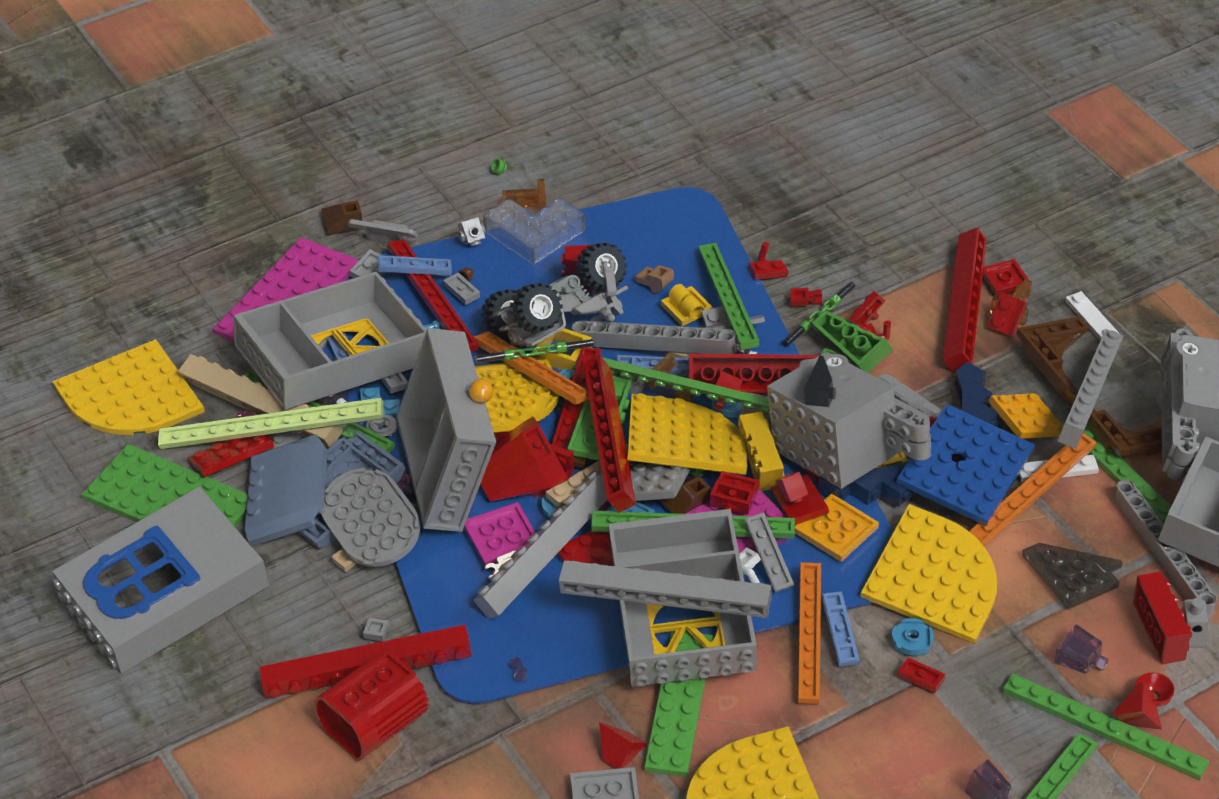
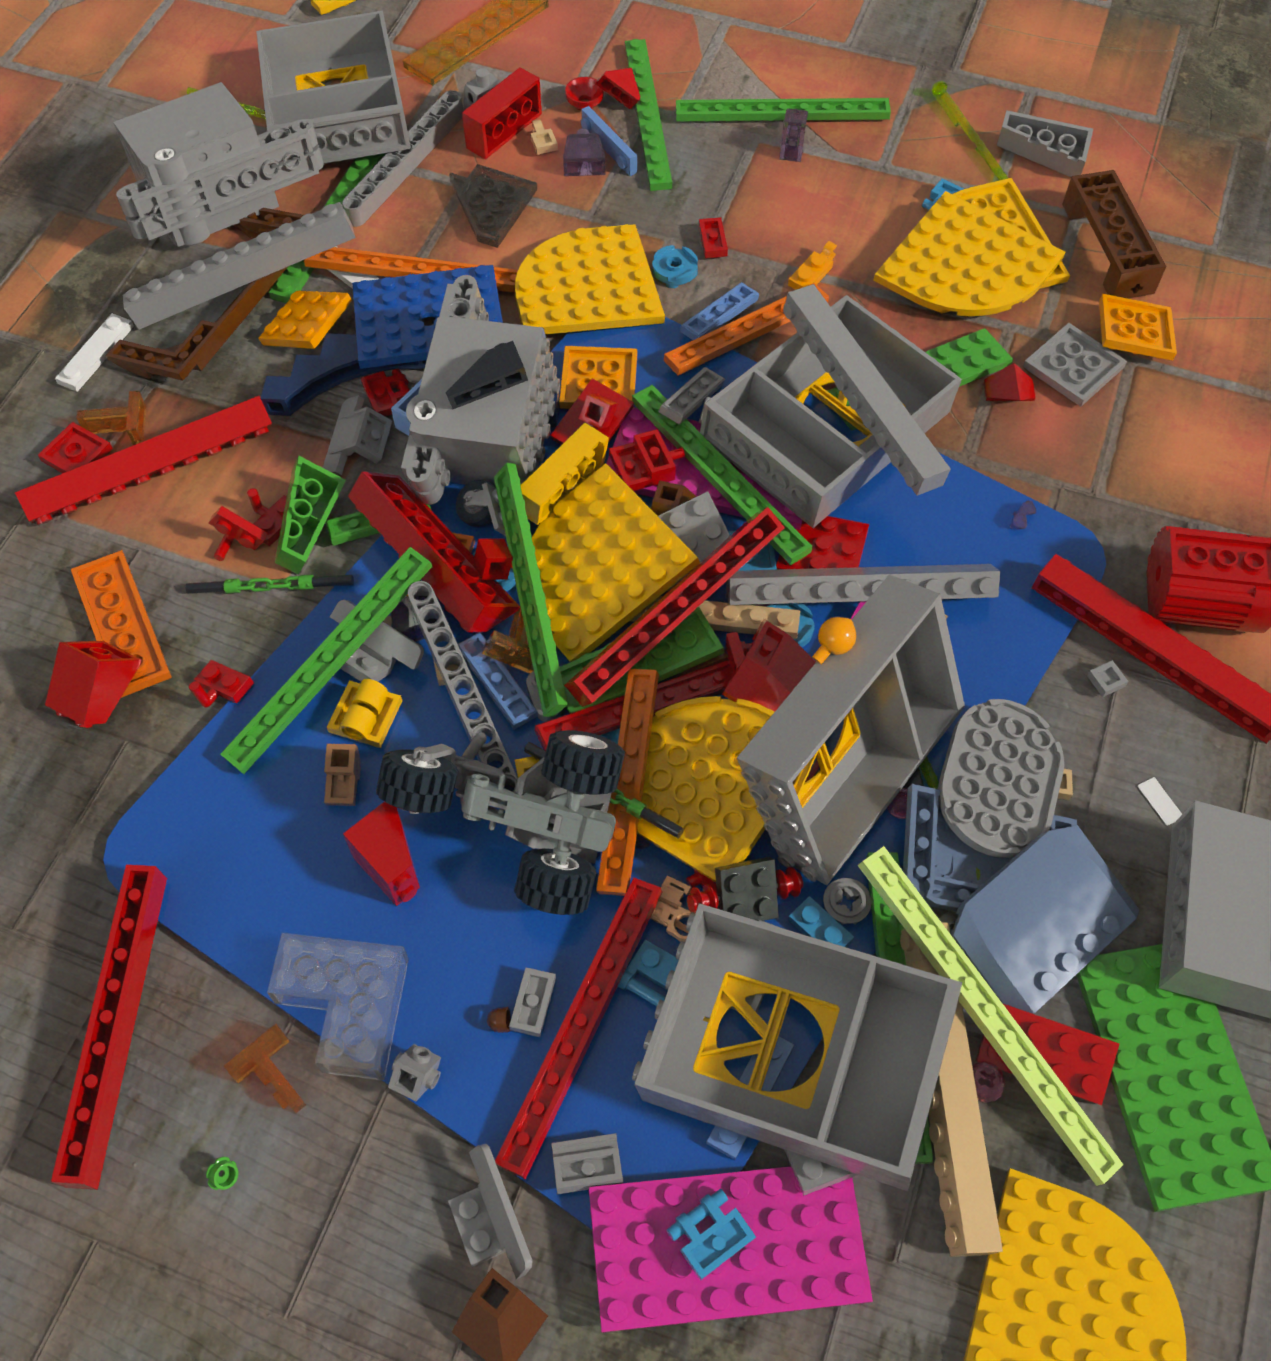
camera: 130 degrees left, 15 degrees up
medium blue plate [377,255,452,276] -> none
red plate [790,288,823,307] -> none
red plate [987,292,1028,337] -> none
none -> red slope [45,641,141,728]
none -> red brick [51,864,167,1190]
none -> orange plate [71,550,172,698]
none -> tan plate [530,119,558,155]
none -> medium blue plate [581,106,637,176]
none -> dark azure plate [666,1189,756,1281]
none -> light orange plate [788,241,837,290]
none -> white sticker [1138,777,1182,826]

